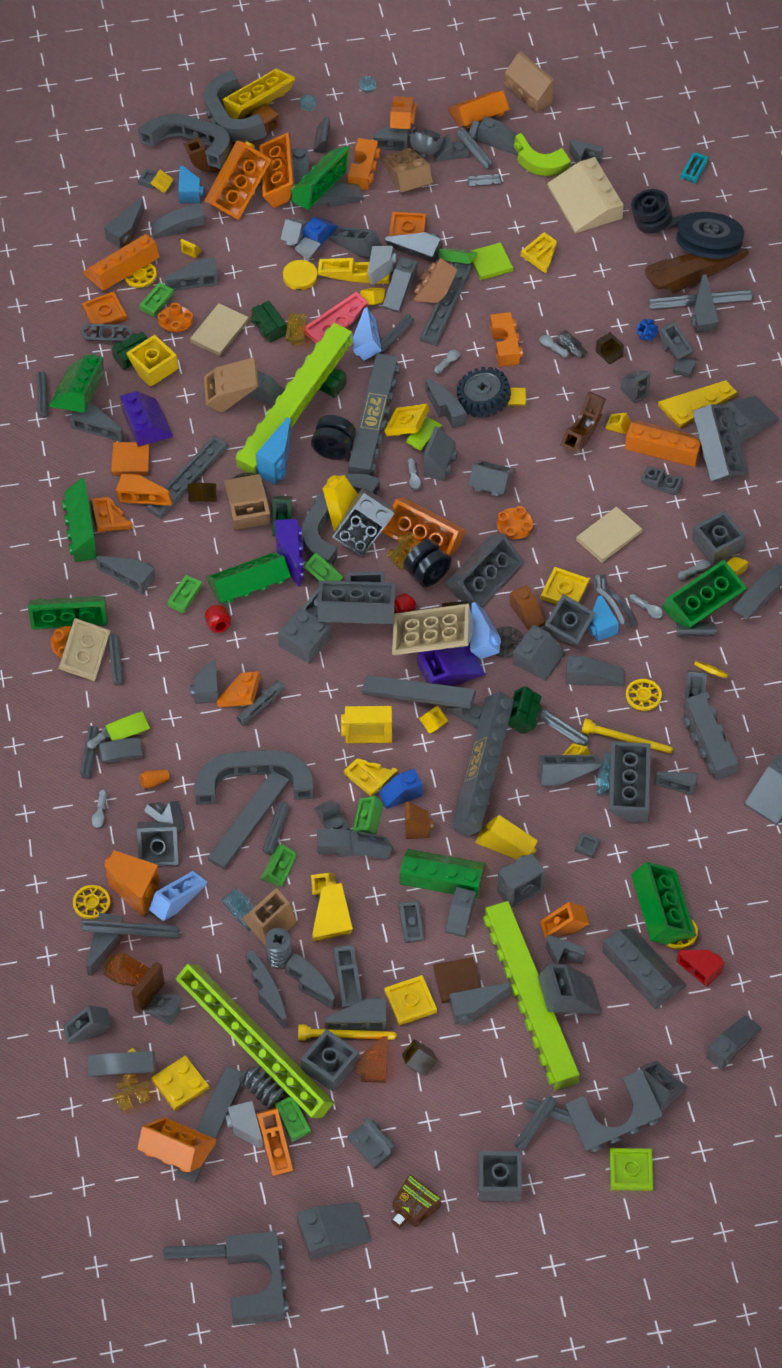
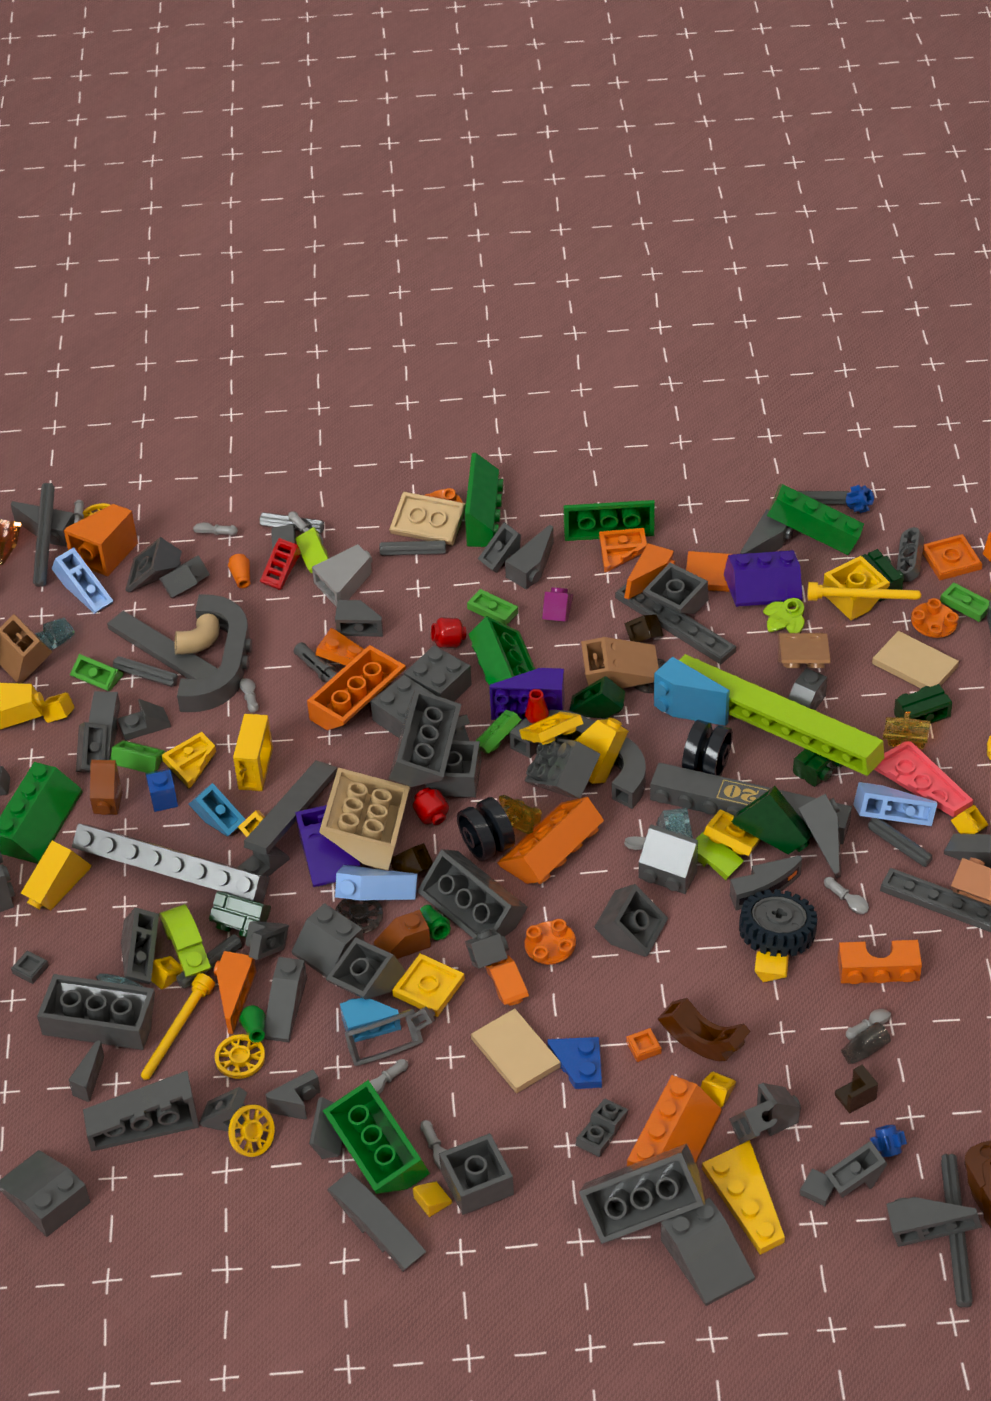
camera: 100 degrees right, 10 degrees down
none -> light grey piece [73,499,84,523]
none -> lime arch [159,904,211,978]
none -> tan cylinder [174,614,220,654]
none -> dark azure slope [189,783,246,837]
none -> orange slope [214,951,256,1034]
none -> green cone [239,1005,265,1043]
none -> light grey piece [240,678,259,713]
none -> dark grey slope [245,921,289,960]
none -> red slope [260,538,301,590]
none -> dark grey slope [265,1069,320,1120]
none -> orange slope [307,645,406,730]
none -> light grey slope [312,544,372,607]
none -> dark grey brick [404,645,472,702]
none -> green cone [420,905,451,940]
none -> dark grey brick [465,929,508,969]
none -> dark grey slope [478,522,521,573]
none -> orange slope [485,955,529,1006]
none -> yellow plate [519,711,584,745]
none -> red cone [525,689,549,724]
none -> magenta slope [542,587,573,622]
none -> blue wing [547,1037,602,1089]
none -> orange tile [626,1028,662,1062]
none -> dark grey slope [643,563,709,614]
none -> clear light blue slope [656,808,693,838]
none -> dark grey hinge [729,1099,777,1144]
none -> dark green slope [731,786,812,855]
none -> lime plate [763,598,805,633]
none -> dark grey slope [799,794,841,878]
none -> yellow piece [807,582,921,601]
none -> blue gear [846,485,874,513]

